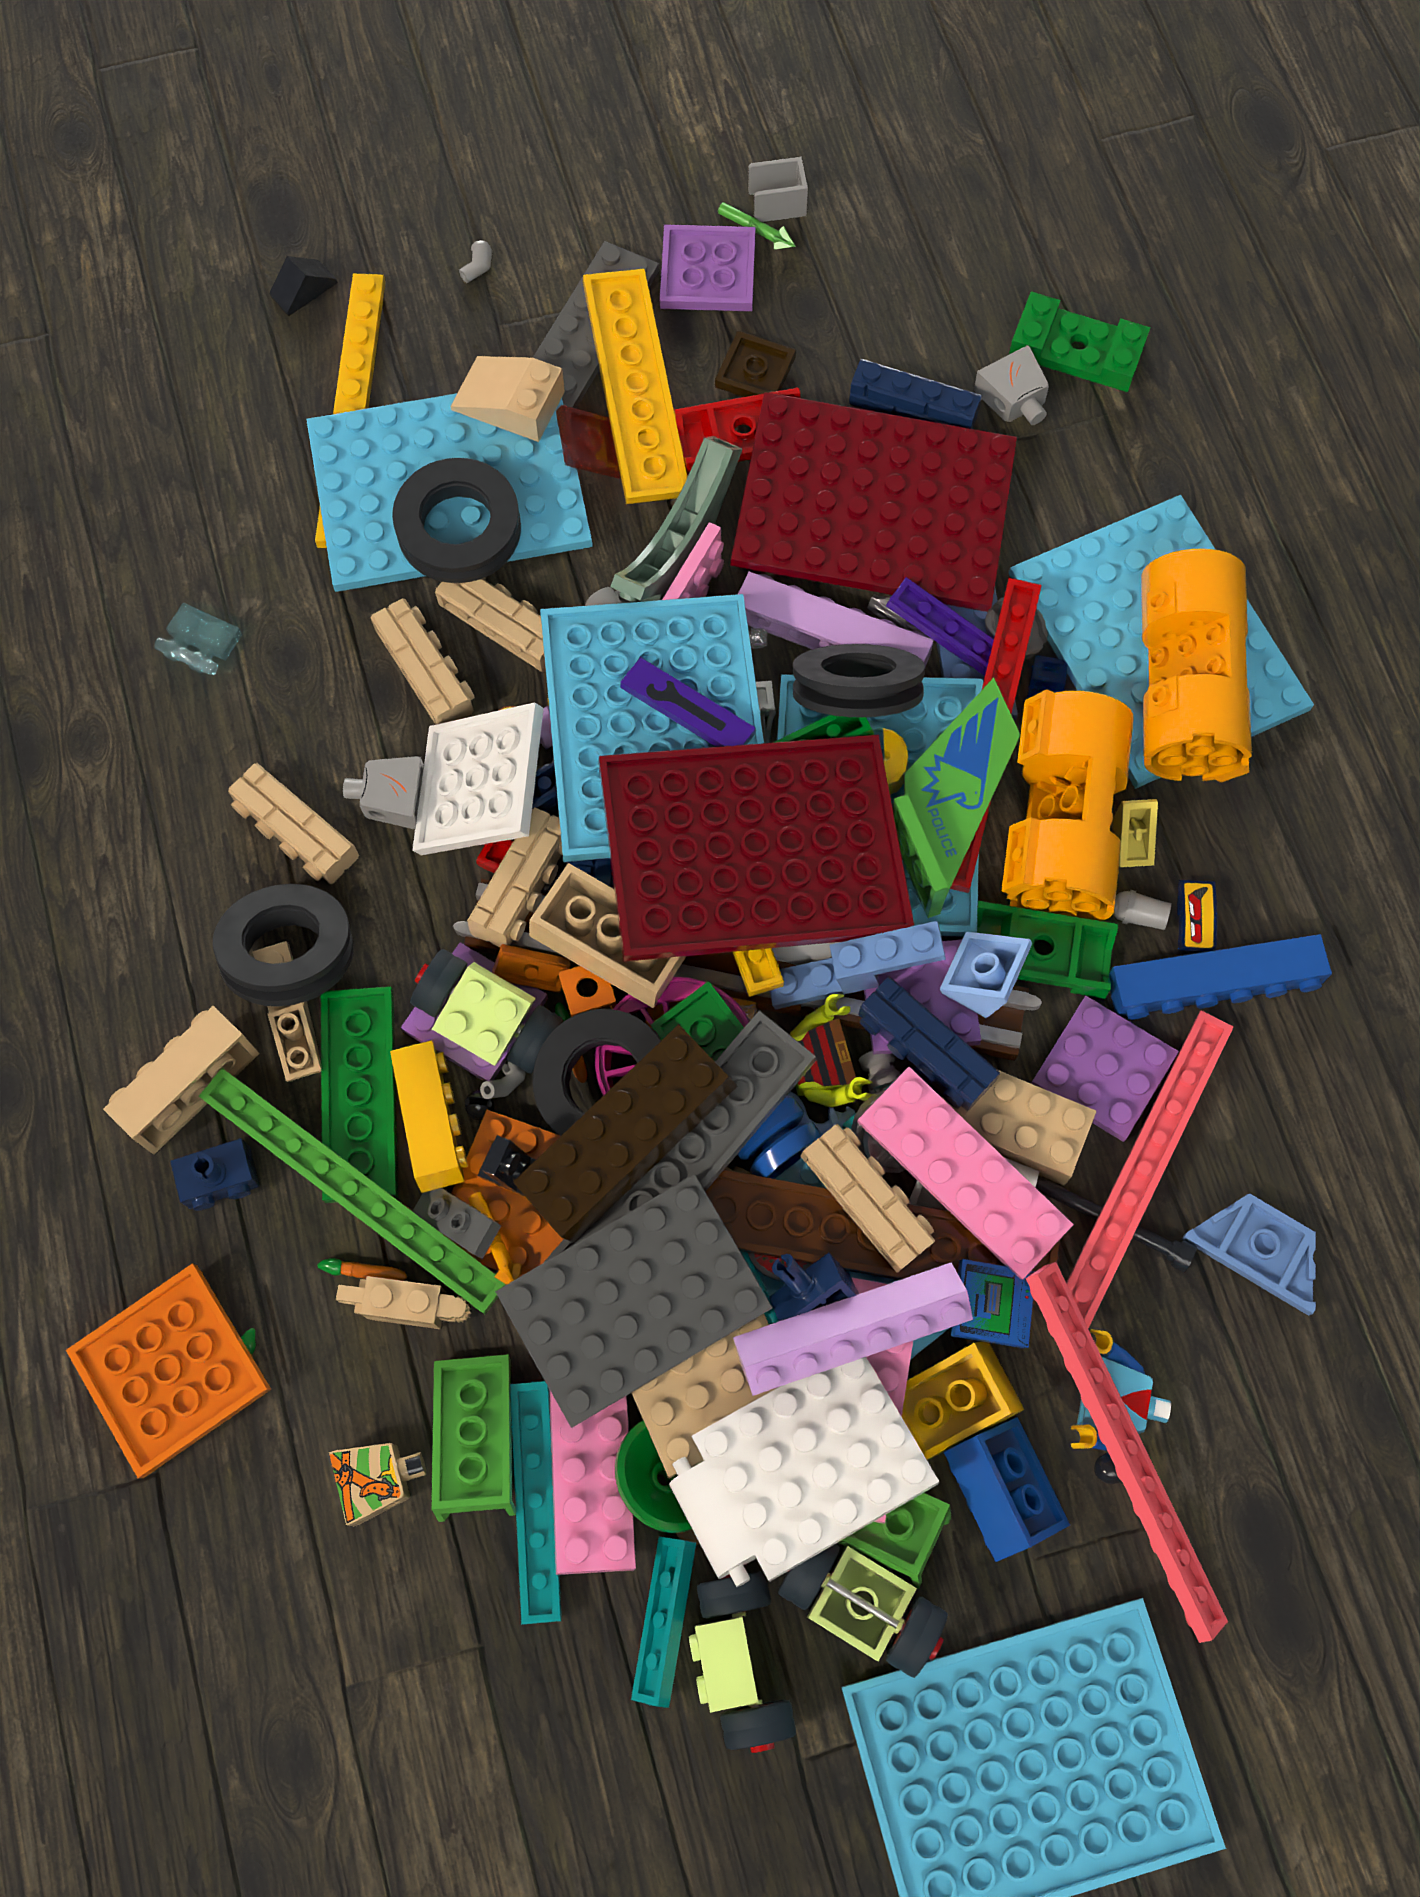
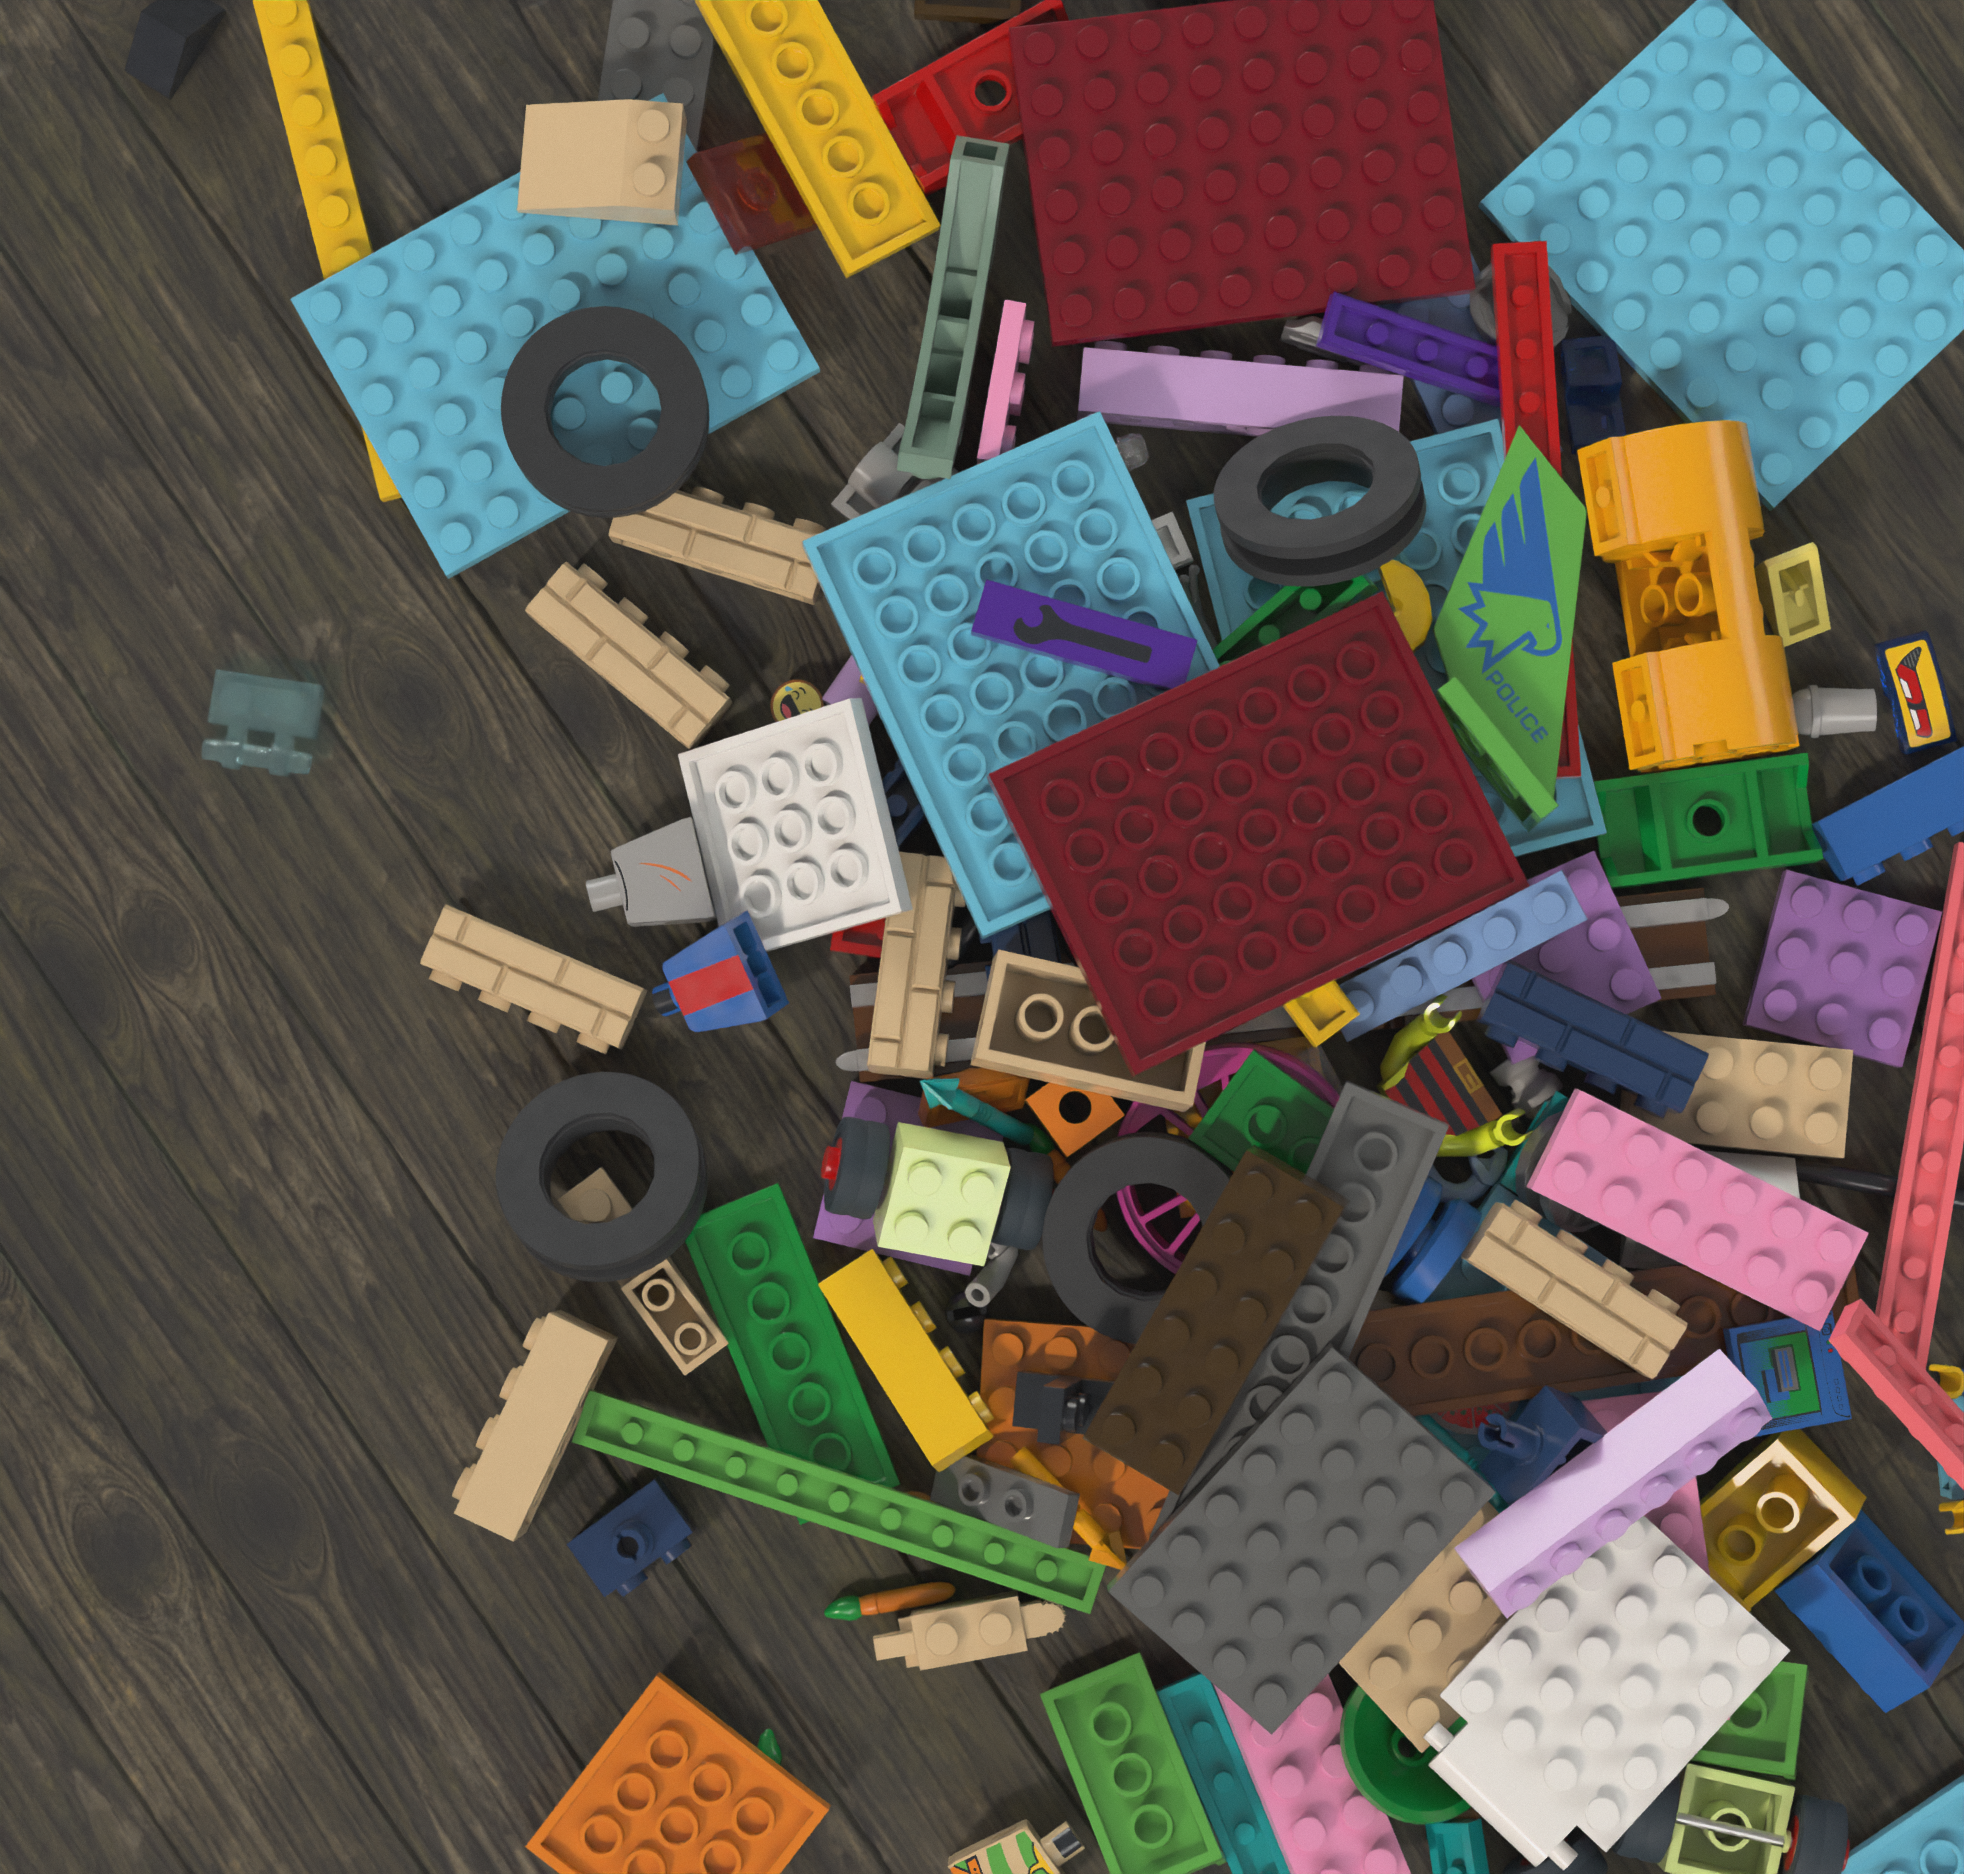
camera: 15 degrees left, 15 degrees up
light blue slope [940,932,1032,1018] -> none
light orange cylinder [1141,549,1252,782] -> none
none -> torso [652,910,789,1032]
none -> teal piece [920,1078,1034,1146]

